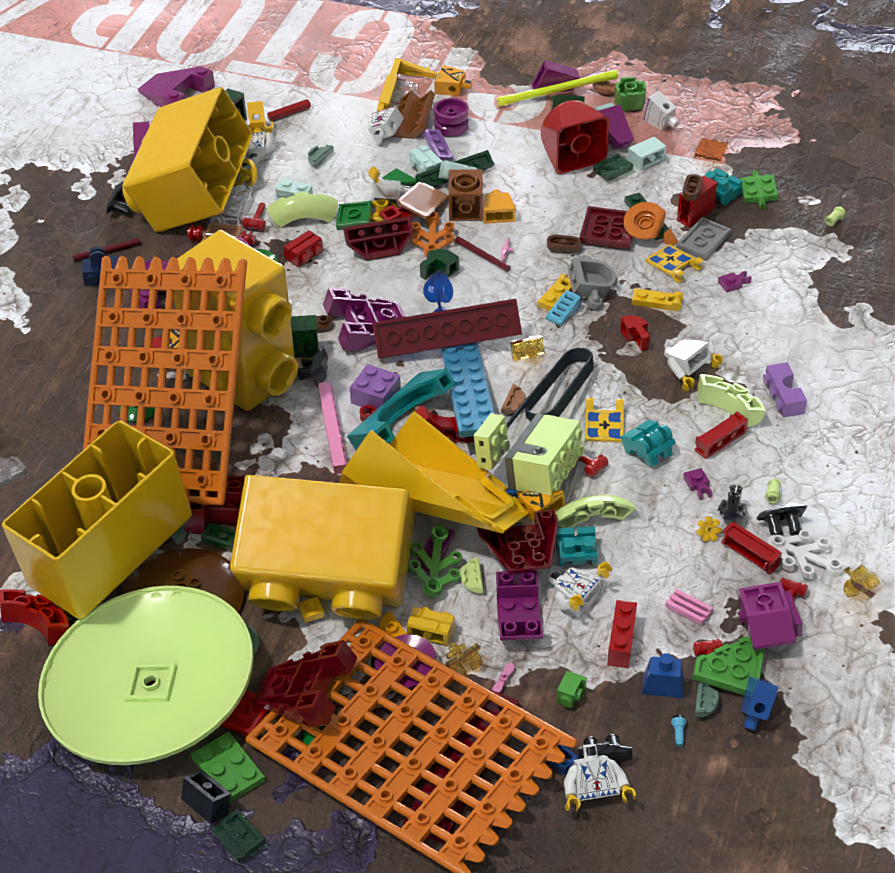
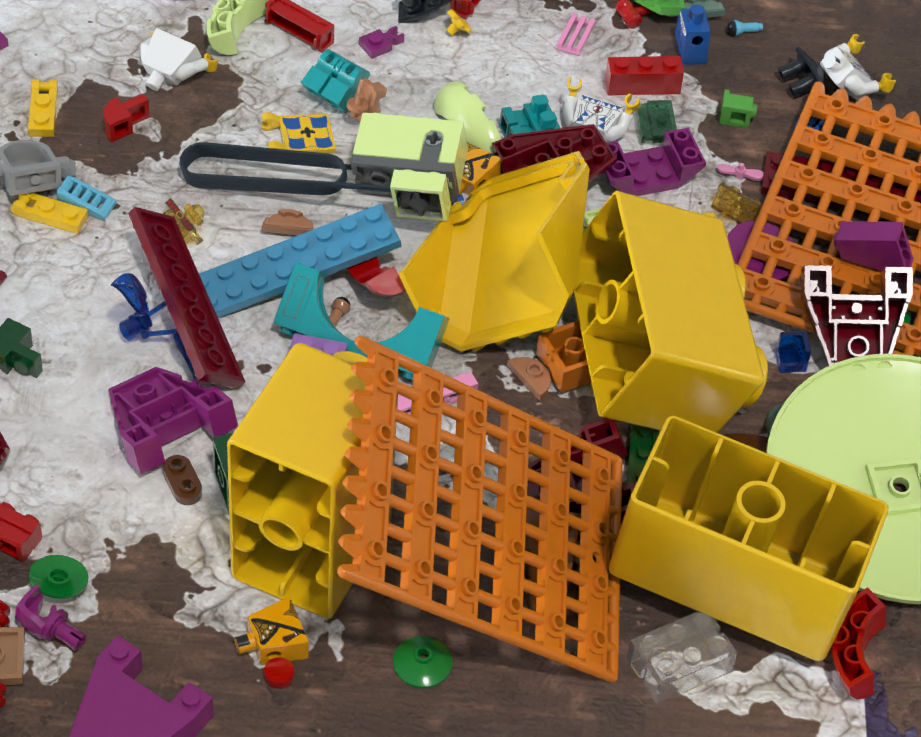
camera: 110 degrees left, 5 degrees up
none -> nougat hips [346,77,387,122]
none -> clear green plate [636,100,677,144]
none -> clear blue panel [775,331,811,373]
none -> magenta slope [834,221,914,271]

